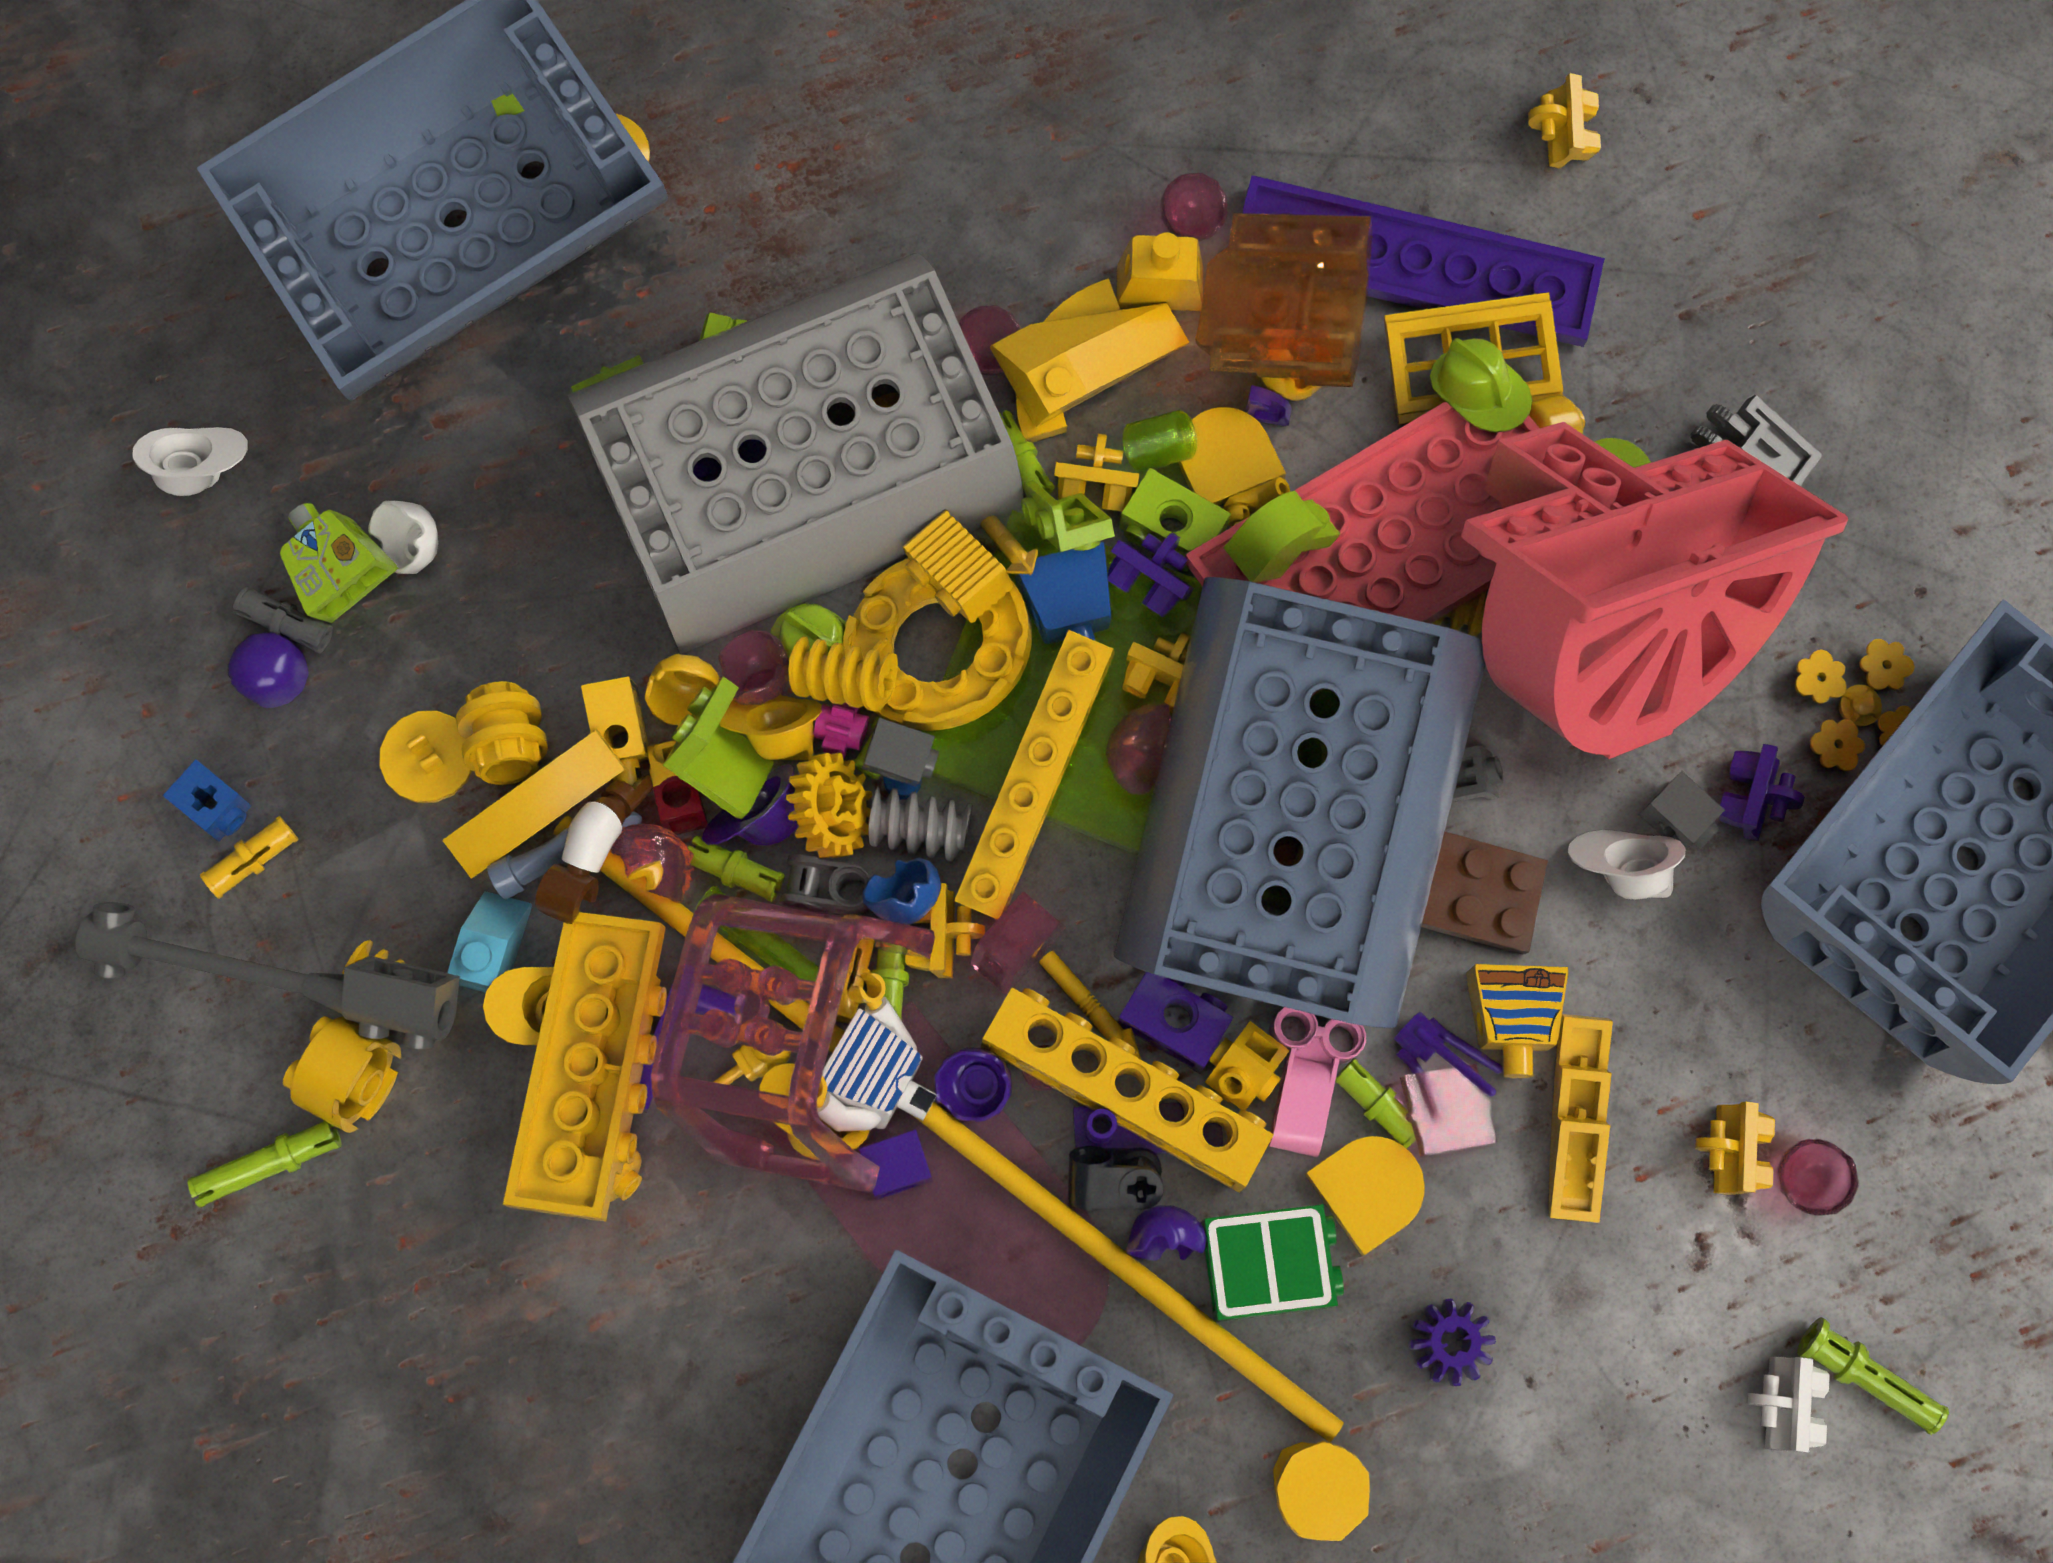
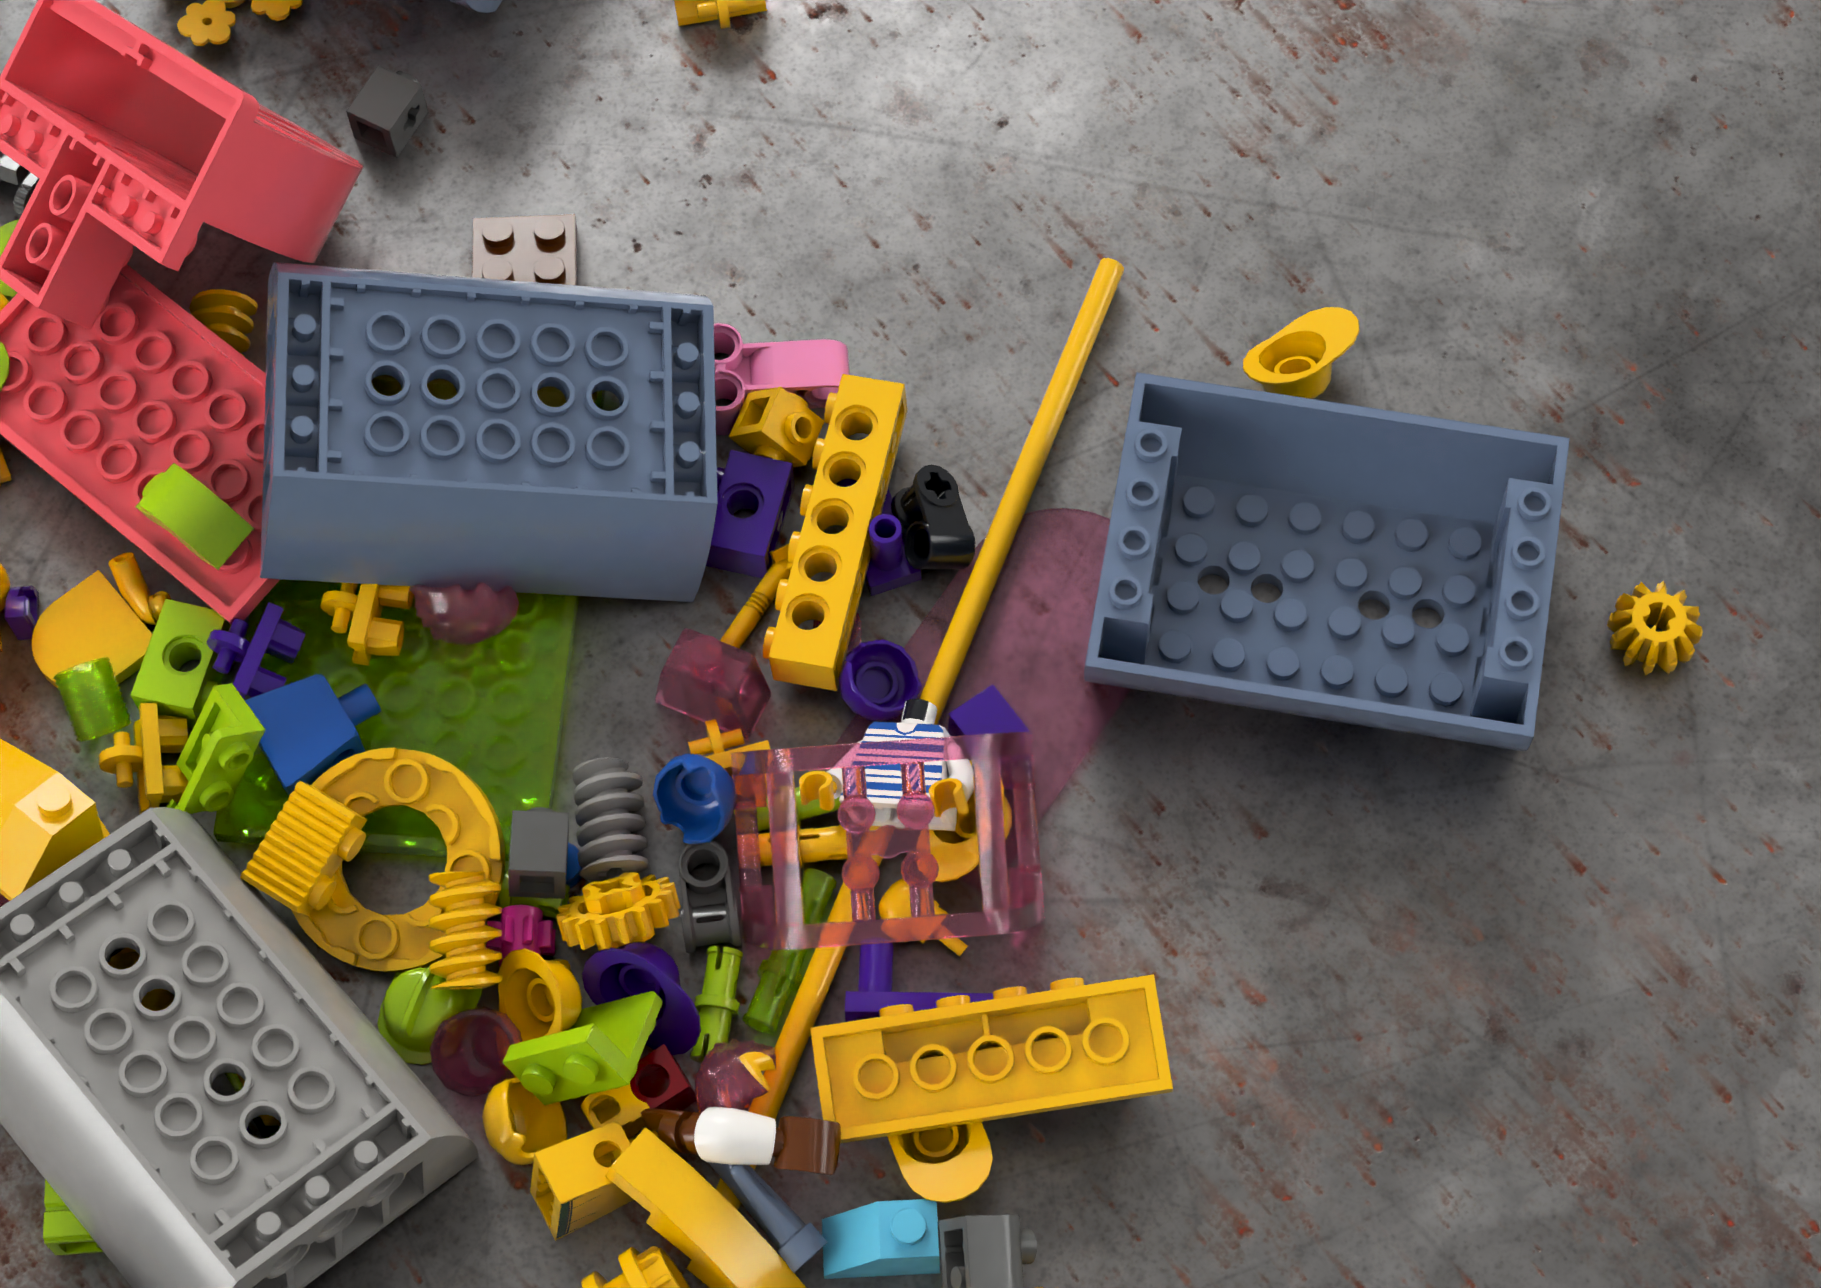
camera: 100 degrees left, 10 degrees down
yellow brick [954,630,1115,920] -> none
yellow piece [980,515,1038,576] -> none
dark purple hair [1126,1205,1207,1261] -> none
green brick [1200,1204,1344,1322] -> none
yellow hat [1273,1441,1370,1541] -> none
yellow tile [1305,1136,1425,1256] -> none
lime pin [1335,1058,1426,1149] -> none
dark purple plant [1394,1012,1503,1114] -> none
clear pink piece [1400,1064,1498,1157] -> none
dark purple gear [1408,1299,1496,1386] -> none
torso [1466,964,1568,1078] -> none
yellow slope [1548,1014,1613,1223] -> none
white piece [1568,830,1686,900] -> none
dark purple hips [1719,744,1805,841] -> none

